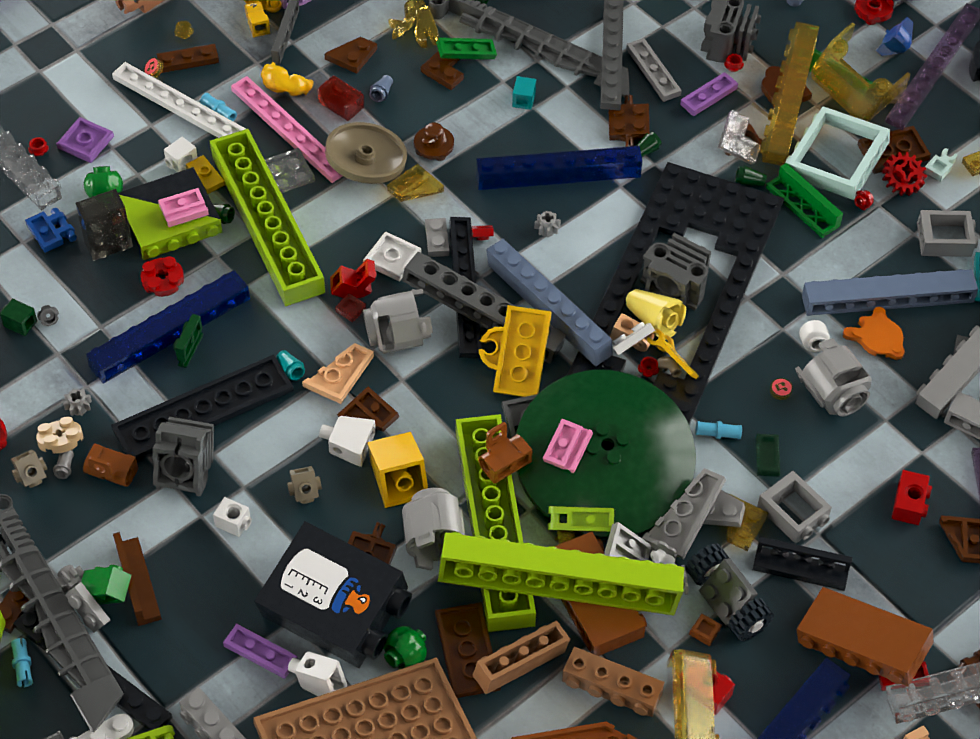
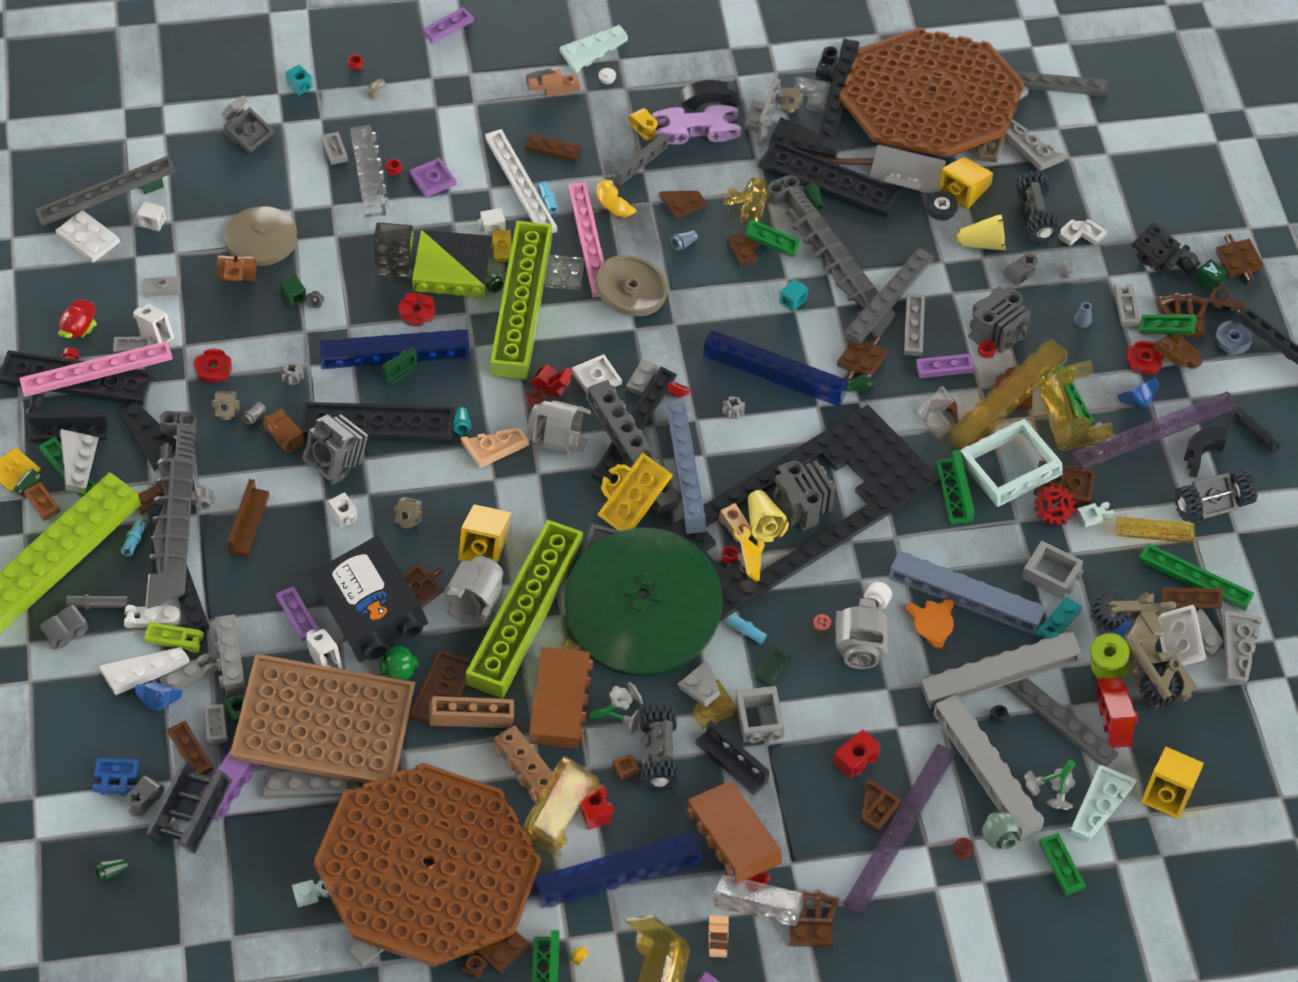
camera: 30 degrees right, 0 degrees up
blue plate [25,208,77,253] -> none
tan plate [36,417,83,453] -> none
light grey plate [65,582,110,633] -> none
green brick [81,565,131,605] -> none
green plant [83,166,123,205] -> none
tile [144,58,163,78] -> none
bright pink plate [158,188,209,227] -> none
clear yellow plate [174,21,194,39] -> none
yellow leg [244,1,270,38] -> none
clear red panel [317,75,364,121] -> none
white torso [319,416,376,467] -> none
reddish brown wing [337,386,399,432] -> none
clear yellow wing [387,164,444,202] -> none
reddish brown plate [414,122,454,161] -> none
lime brick [437,532,684,616] -> none
dark orange piece [478,422,532,484] -> none
bright pink plate [543,419,593,473] -> none
lime plate [548,506,614,532] -> none
light grey wing [604,522,651,561] -> none
white plate [612,322,655,355] -> none
light grey wing [642,468,726,560] -> none
dark green cone [735,165,767,186] -> none
red plate [854,190,874,210] -> none

